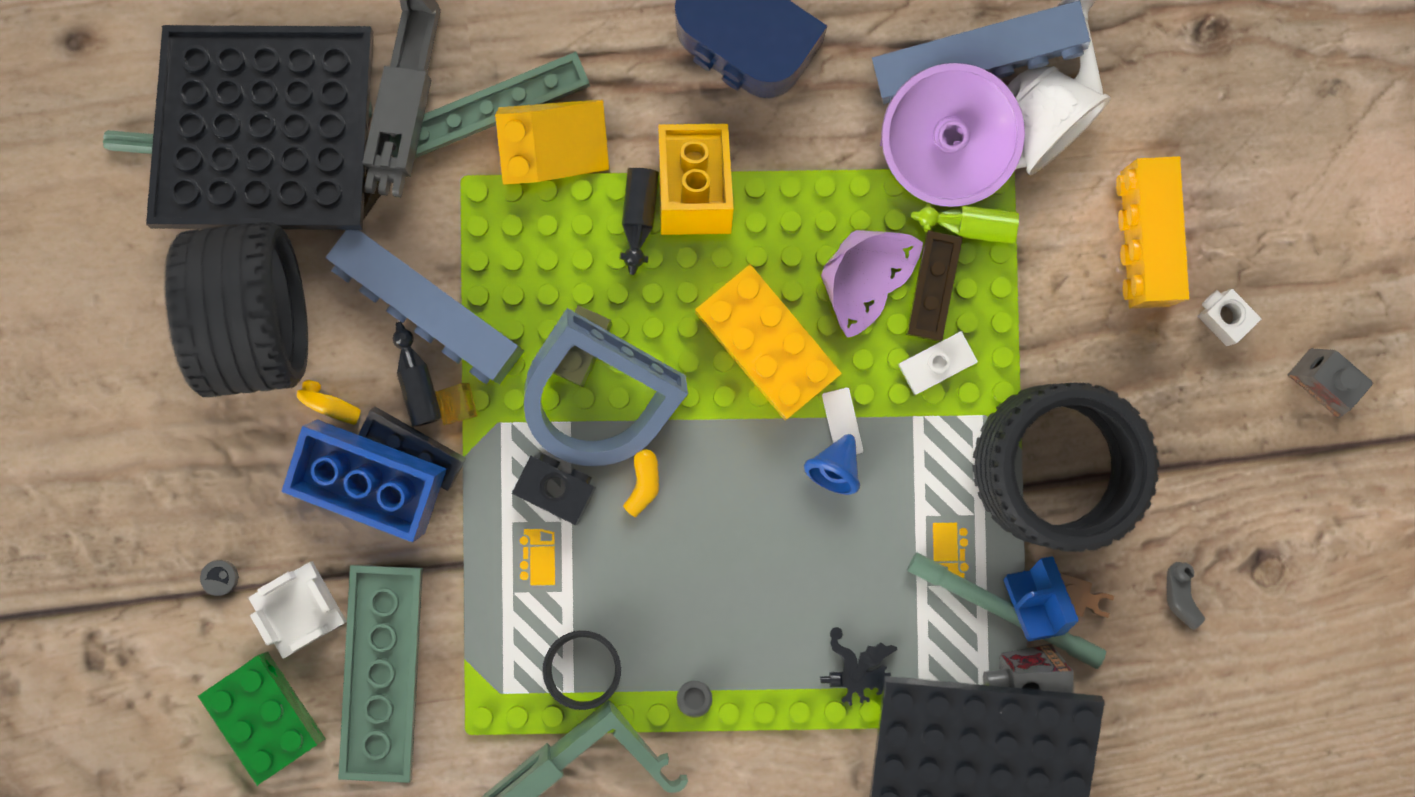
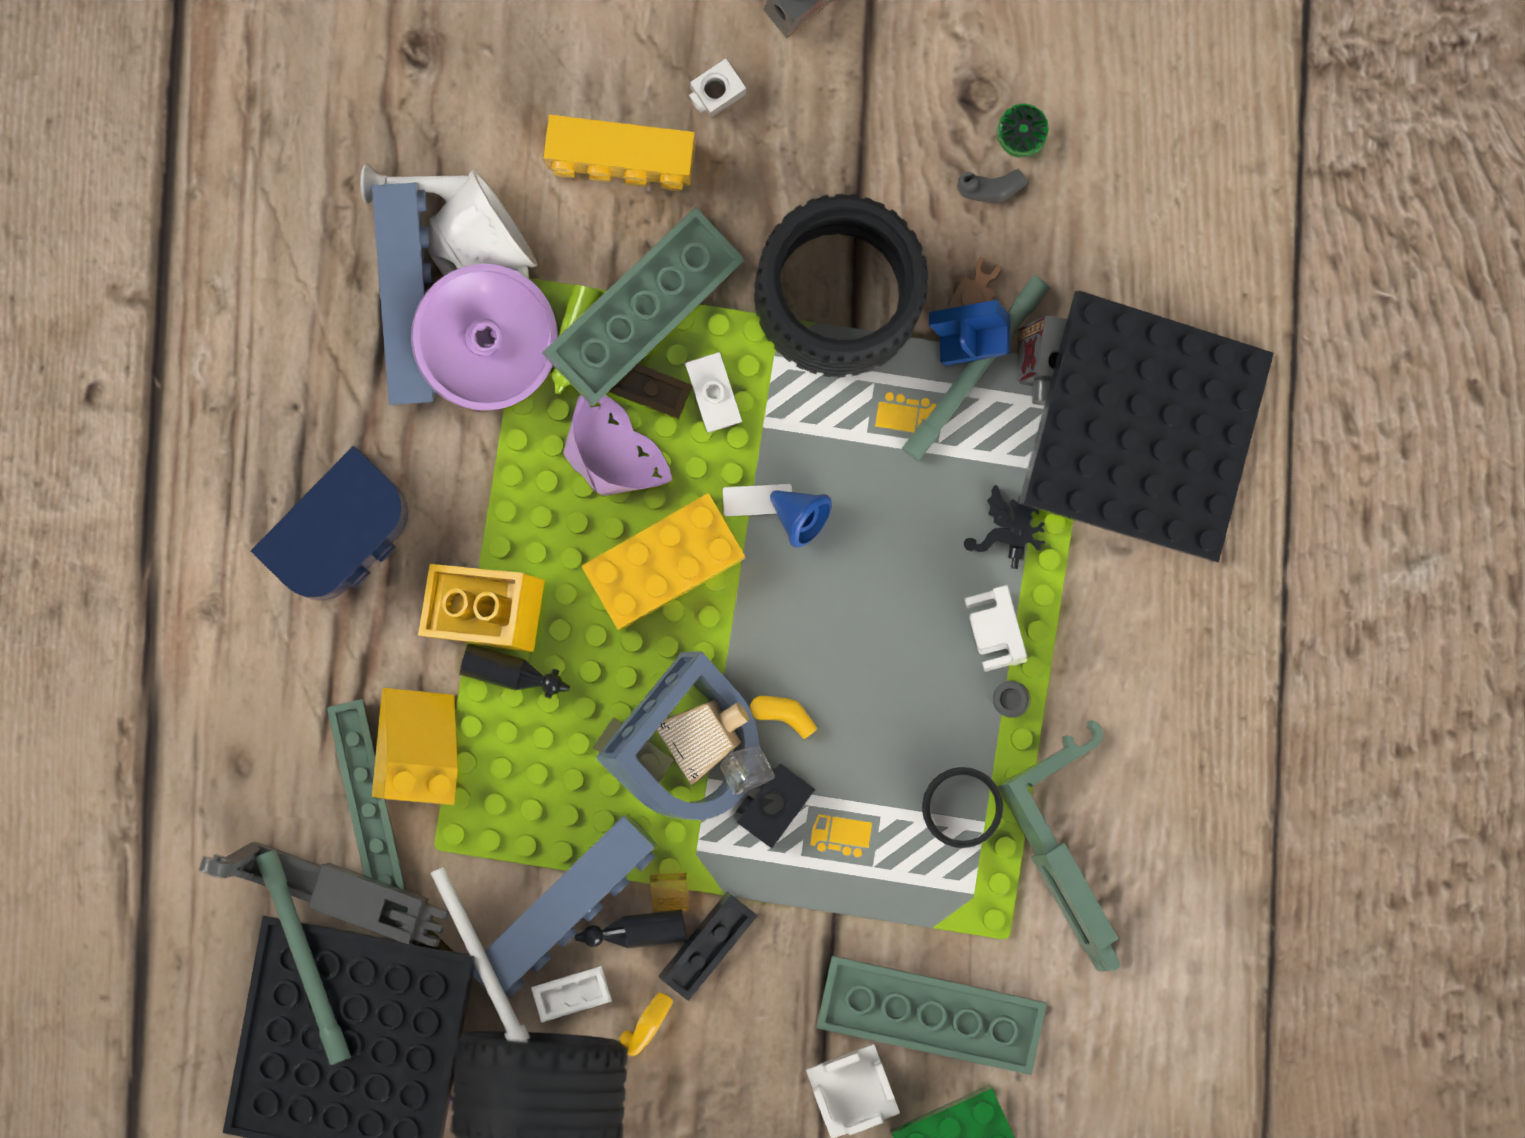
camera: 75 degrees left, 0 degrees up
blue brick [281,419,447,542] -> none
none -> sand green piece [255,850,351,1065]
none -> white bar [431,867,530,1042]
none -> white plate [531,966,612,1023]
none -> sand green plate [542,207,745,406]
none -> tan torso [656,700,749,785]
none -> clear slope [720,746,775,795]
none -> white panel [965,585,1027,672]
none -> green wheel [997,103,1049,158]

